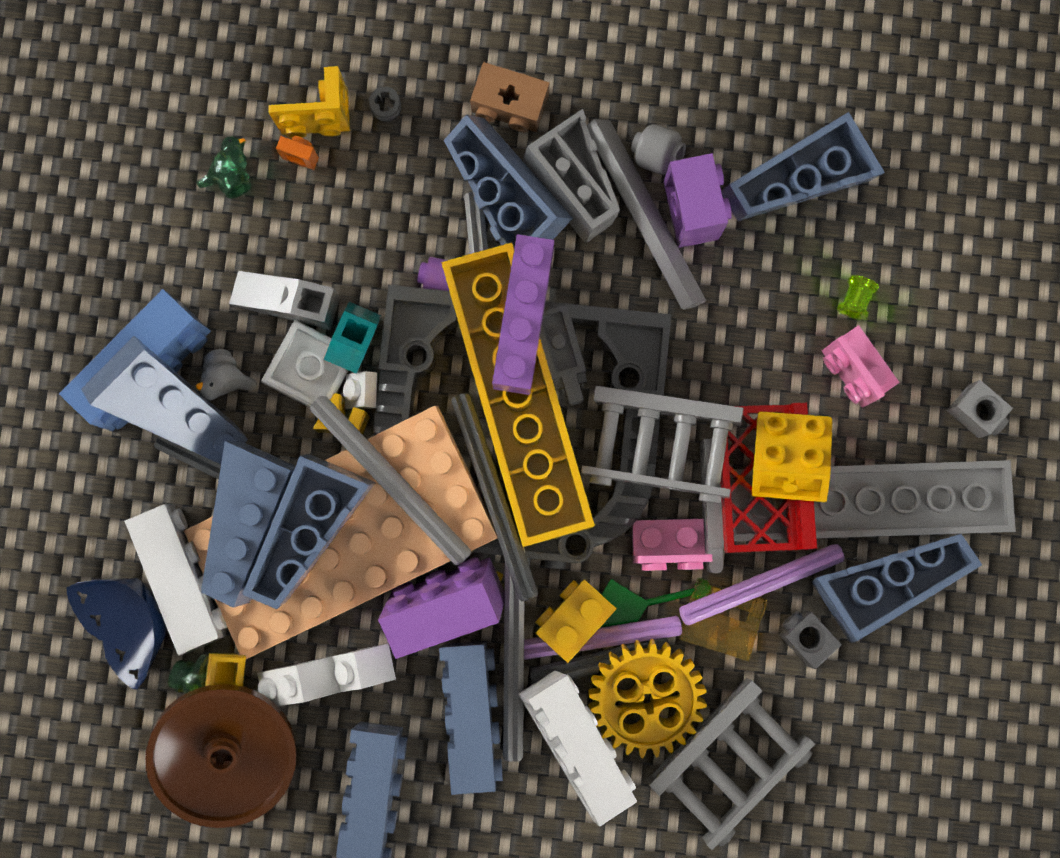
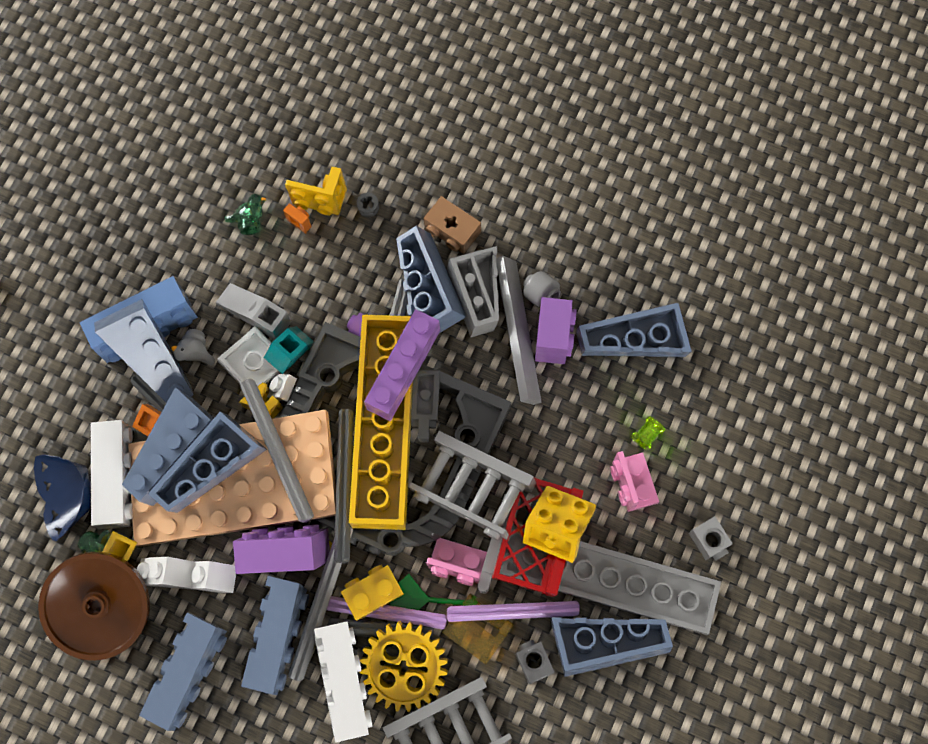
camera: 20 degrees right, 10 degrees down
none -> orange plate [132,404,161,436]

